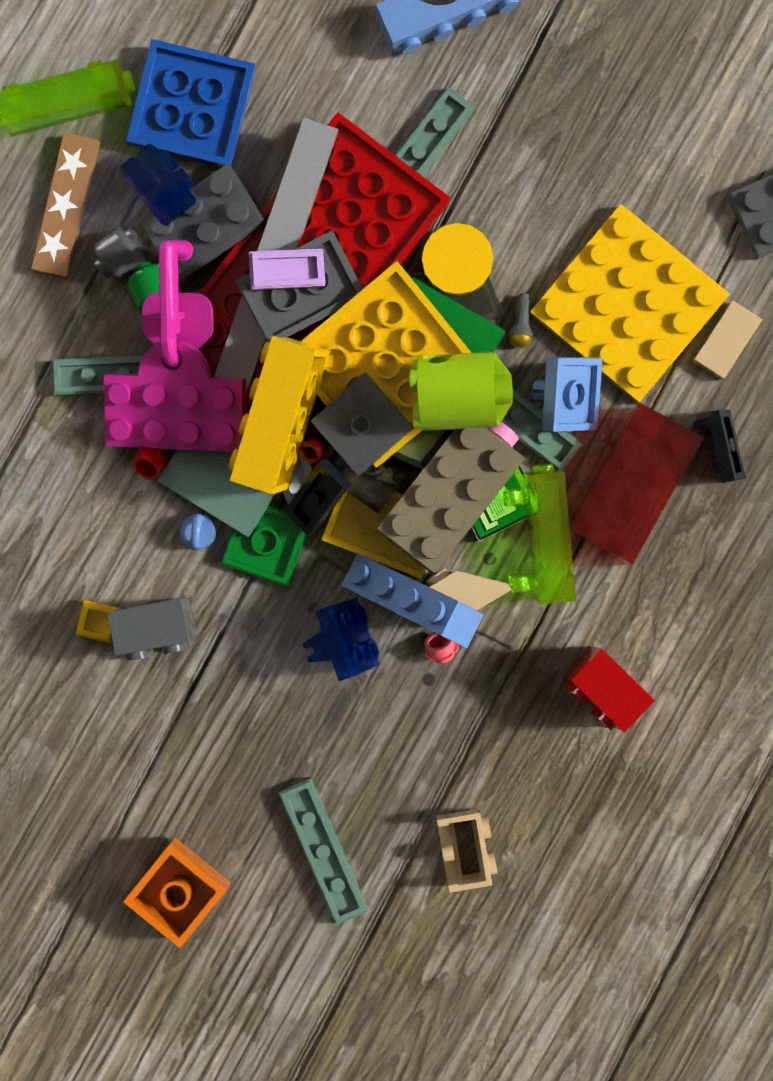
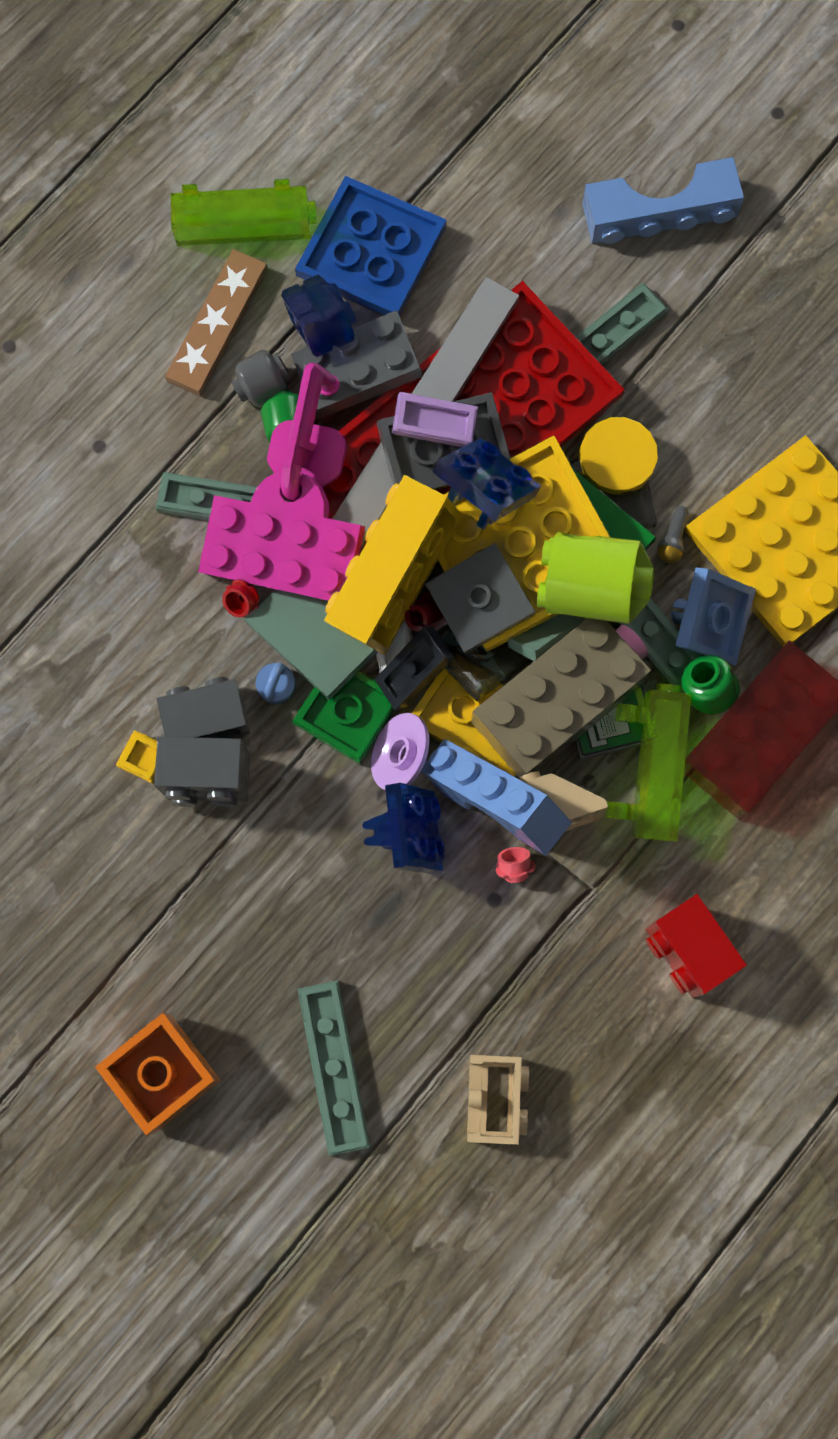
camera: 15 degrees right, 10 degrees down
none -> dark grey brick [156,677,250,738]
none -> lavender dish [371,713,429,792]
none -> clear blue plate [433,438,542,530]
none -> green head [681,655,740,715]

